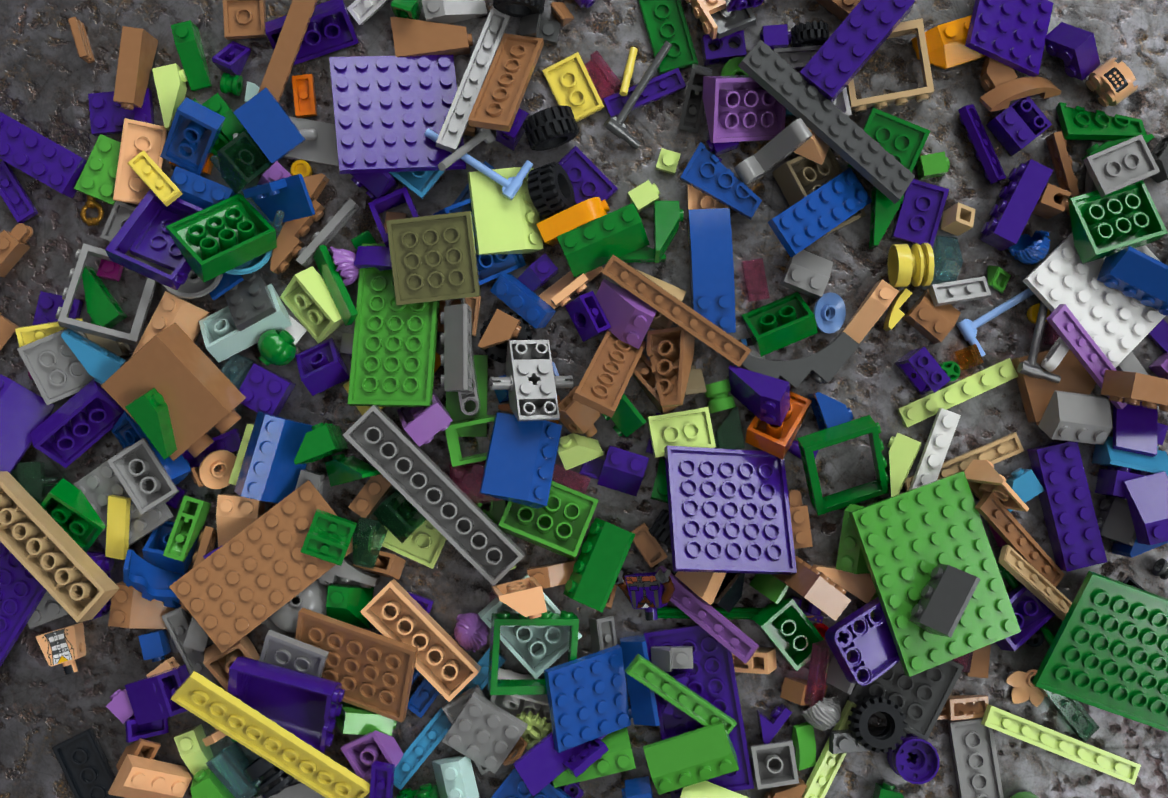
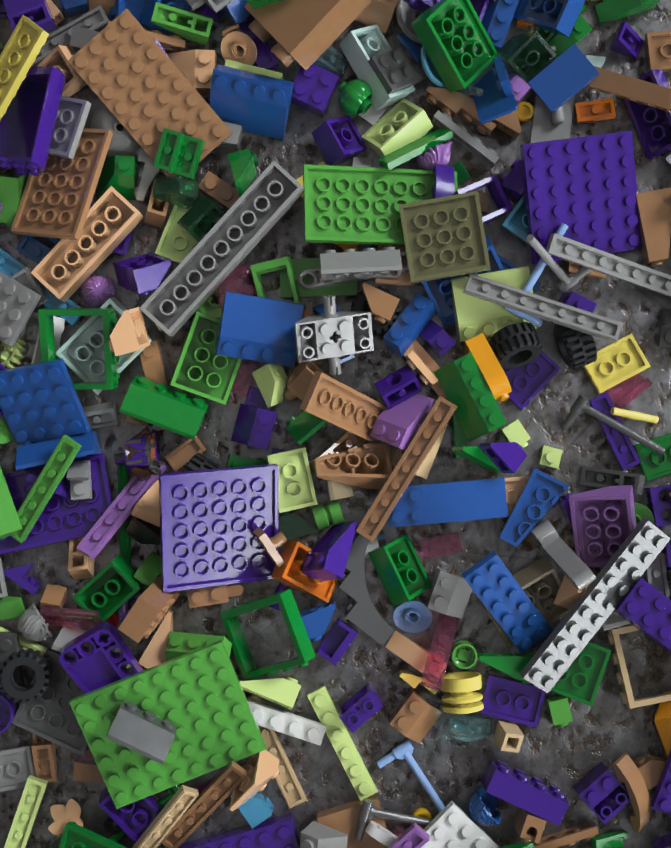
camera: 85 degrees right, 0 degrees up
green wheel [220,73,243,96] -> none
green slope [294,423,348,465] -> none
medium lavender slope [397,391,453,447] -> none
medium nougat plate [468,33,544,132] -> none
light grey plate [928,276,991,307] -> none
green wheel [939,361,960,382] -> none
clear orange plate [955,344,984,371] -> none
dark purple plate [958,104,1006,184] -> none
bright green slope [987,265,1011,294] -> none
none -> dark purple slope [113,253,171,295]
none -> medium nougat tile [253,527,288,567]
none -> dark purple panel [316,618,358,666]
none -> clear pink plate [420,613,459,691]
none -> bright green wheel [449,639,477,669]
none -> light grey tile [463,273,623,343]
none -> dark purple slope [478,442,527,473]

